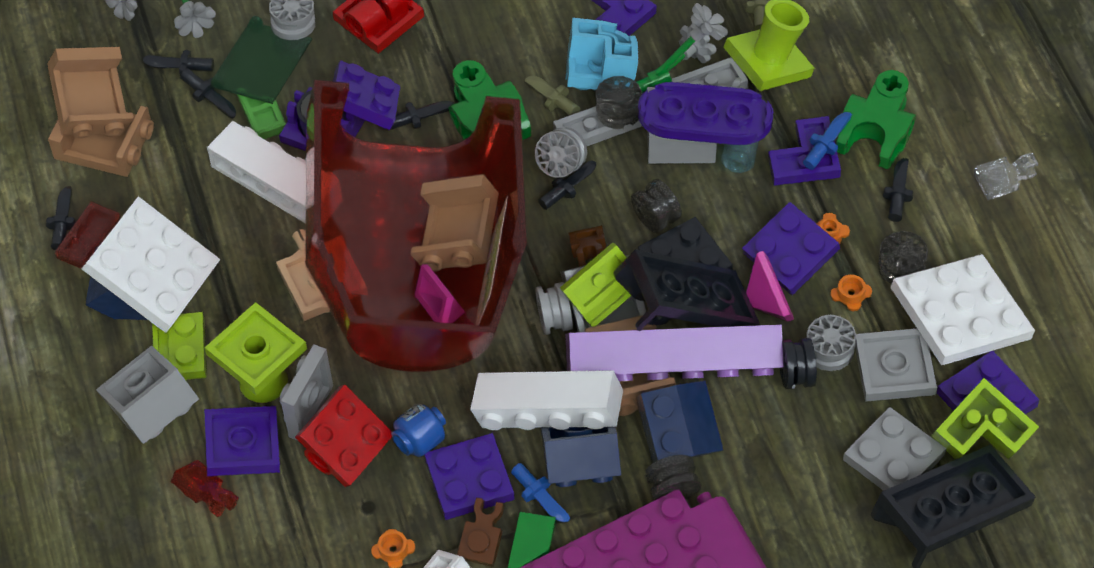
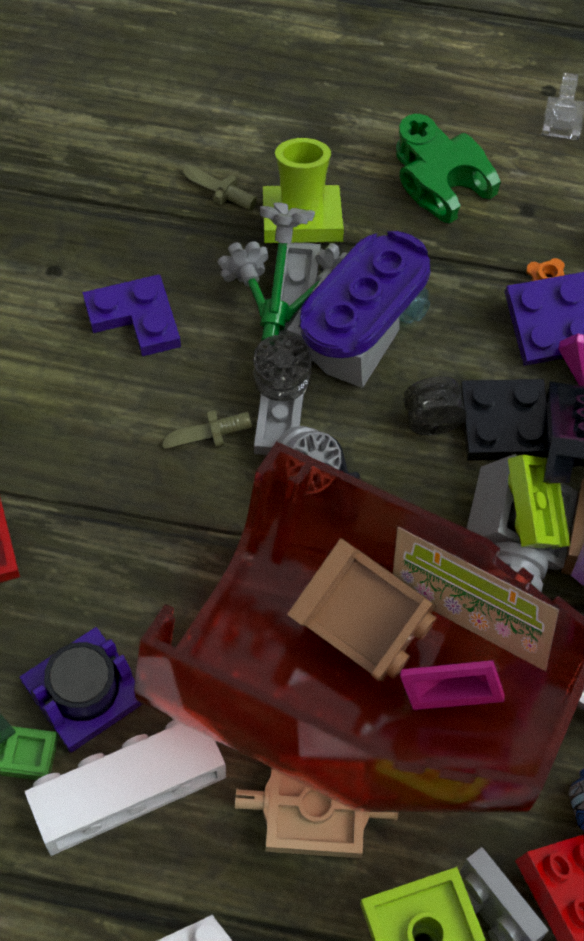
camera: 65 degrees left, 5 degrees up
dark purple plate [328,60,400,130] -> none
black piece [388,101,455,131] -> none
green piece [449,60,531,157] -> none
medium azure brick [566,18,638,101] -> none
reddish brown plate [569,225,607,266] -> none
dark purple plate [768,116,841,186] -> none
blue piece [803,112,852,170] -> none
black piece [883,158,913,222] -> none

